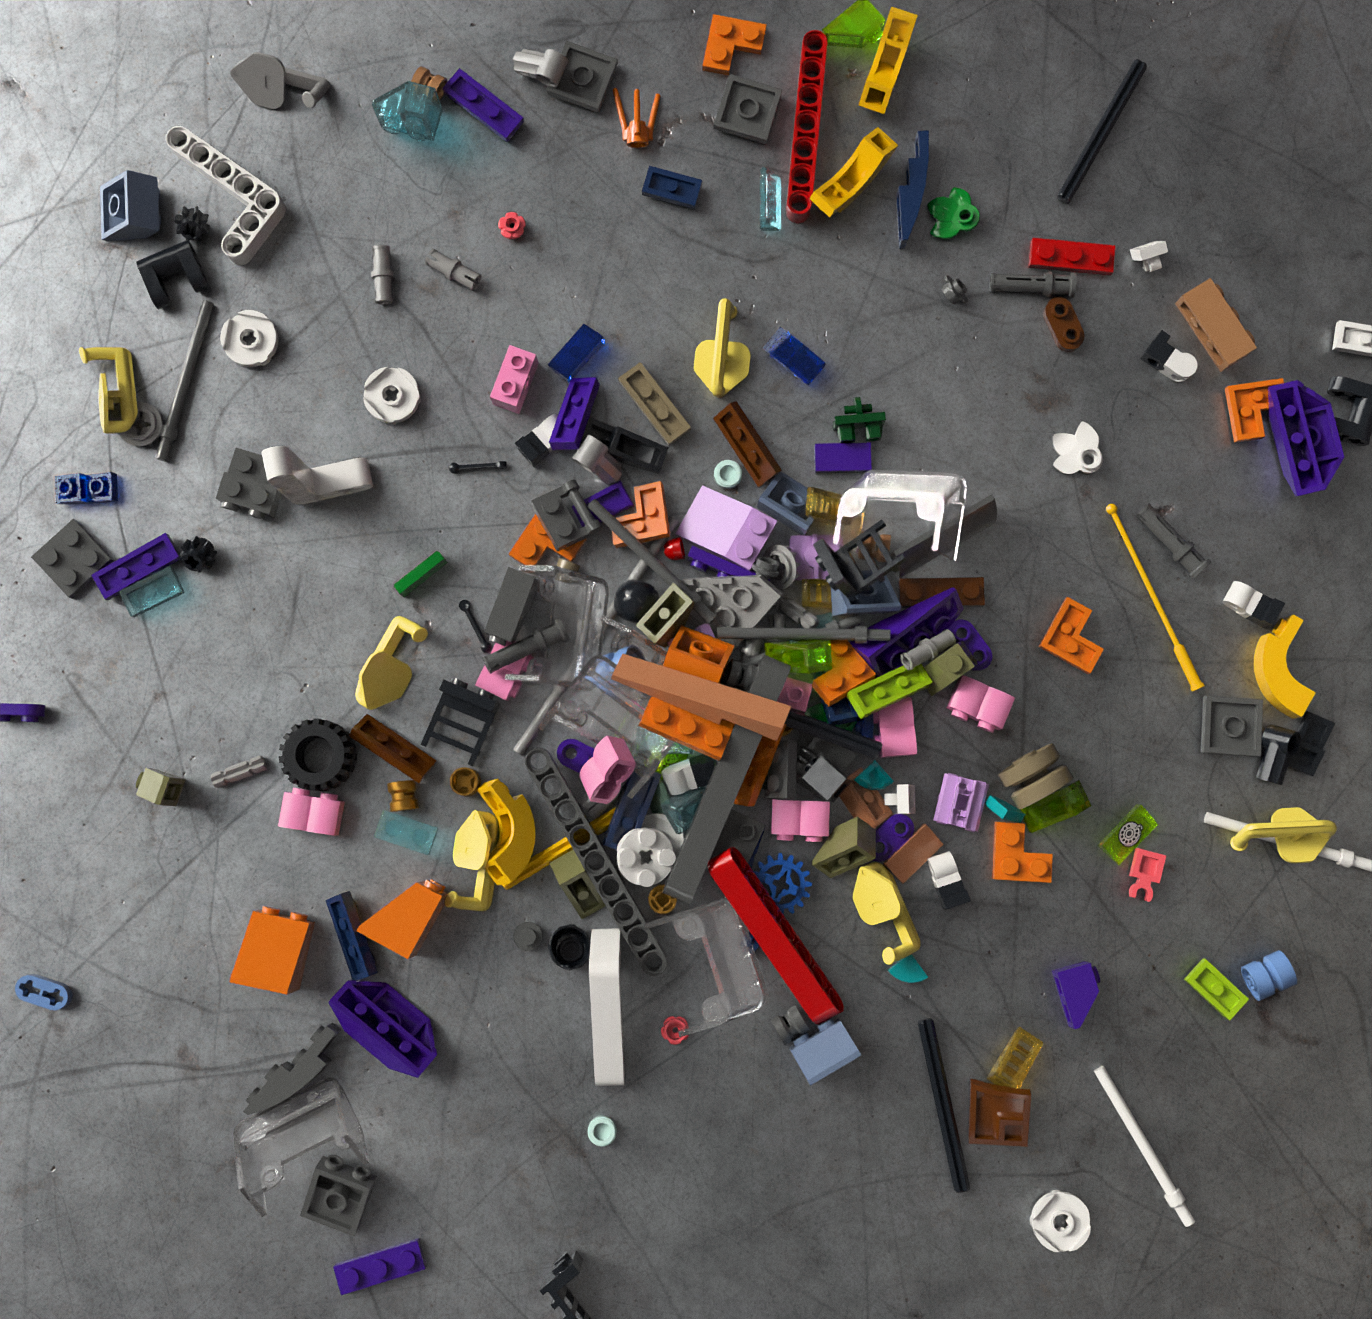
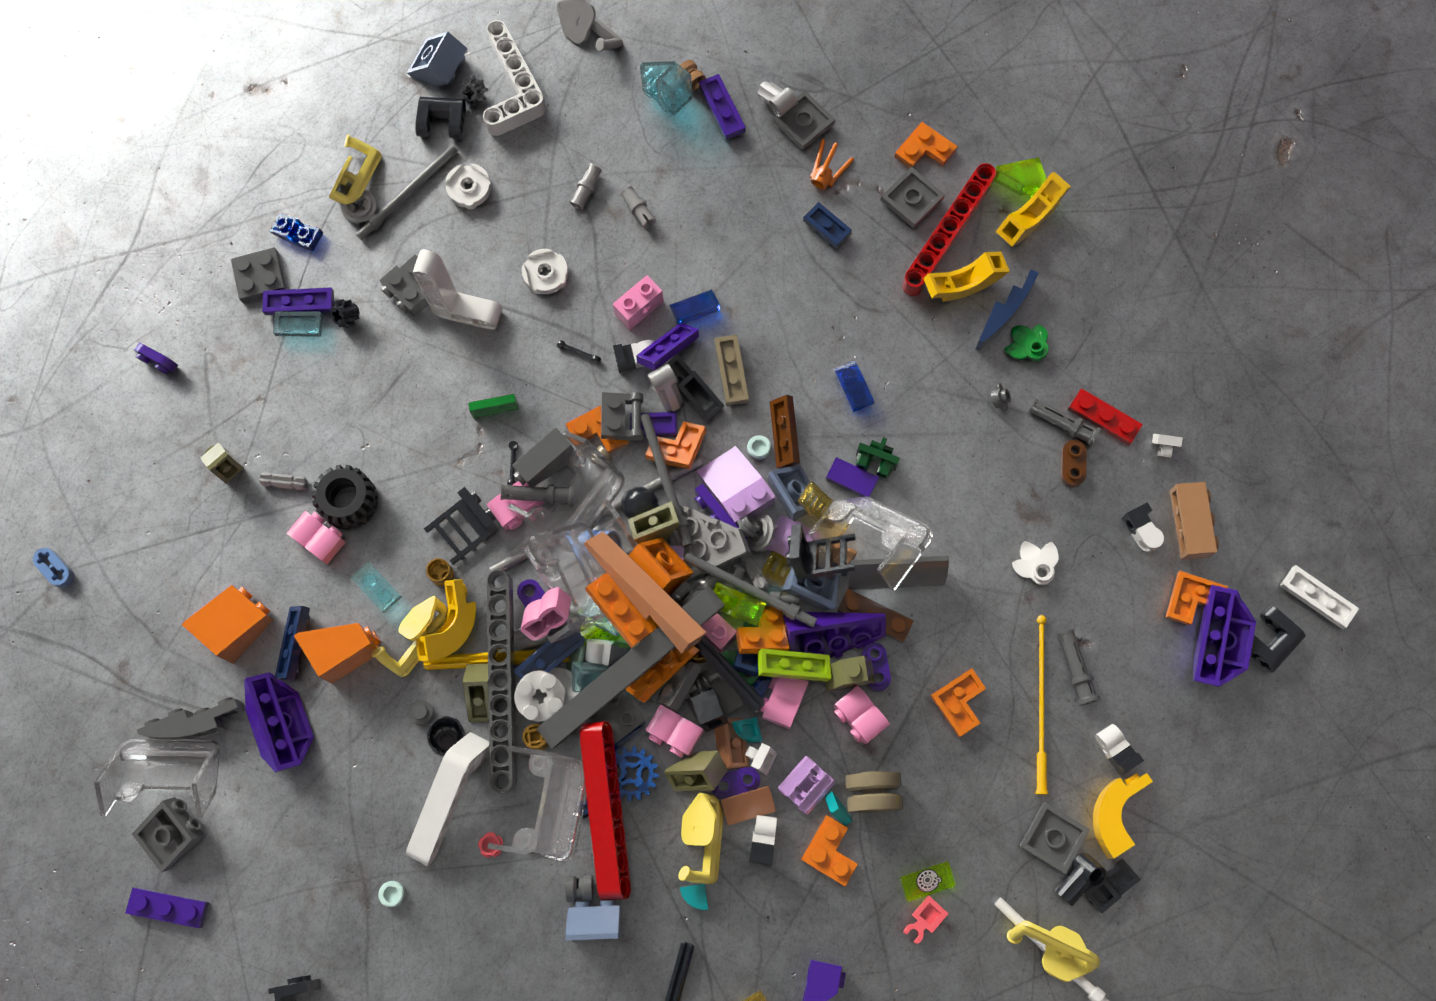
camera: 30 degrees right, 10 degrees down
reddish brown plate [349,714,437,783] -> none
light yellow piece [355,616,428,710] -> none
pearl gold wheel [387,780,419,812] -> none
coral plate [498,212,526,239] -> none
red hinge [664,537,685,561] -> none
light yellow piece [694,298,751,398] -> none
clear light blue slope [759,167,781,231] -> none
light grey pin [900,629,956,670] -> none
clear neon green slope [1019,780,1092,833] -> none
black axle [1057,59,1147,204] -> none

